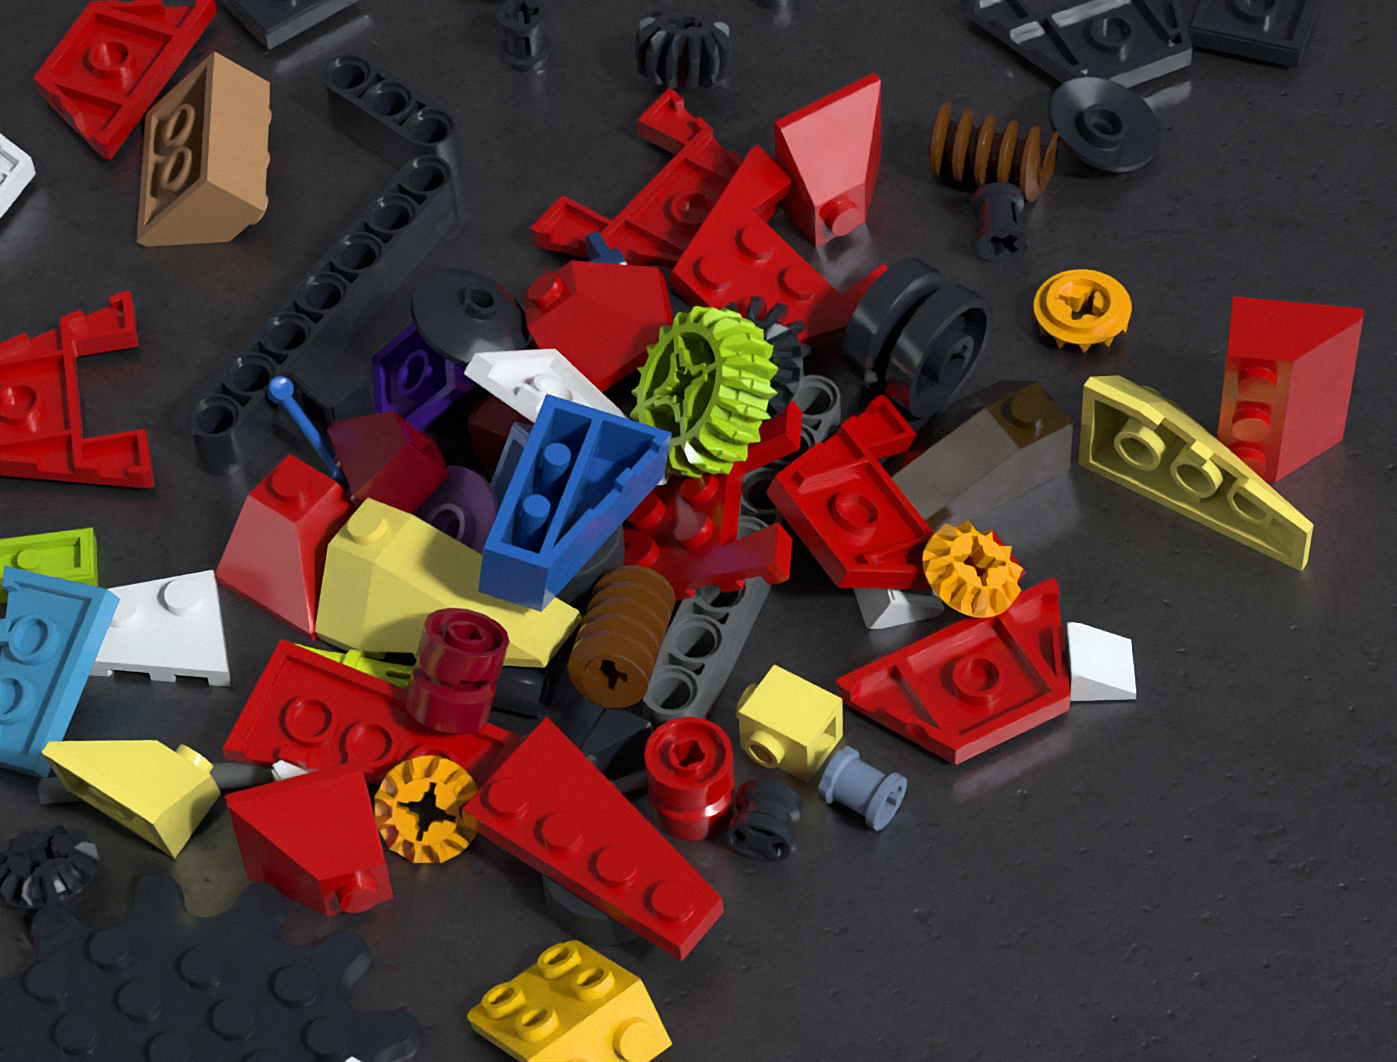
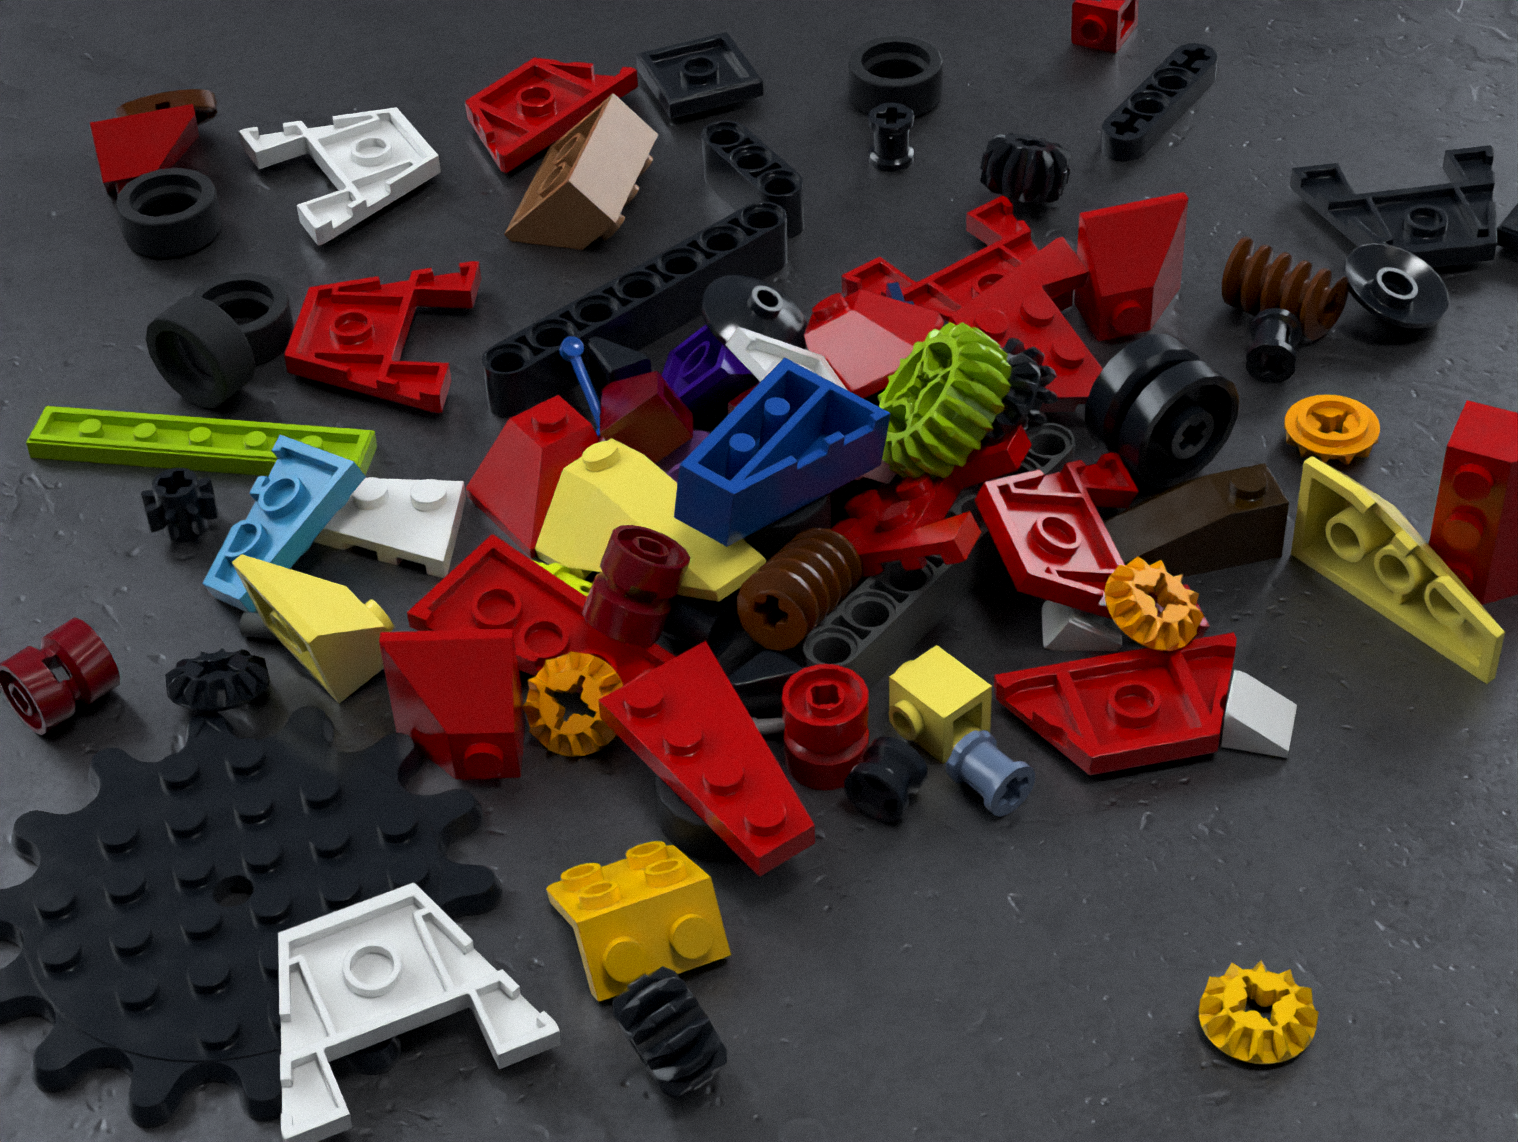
camera: 15 degrees right, 10 degrees down
none -> yellow gear [1199,960,1319,1064]

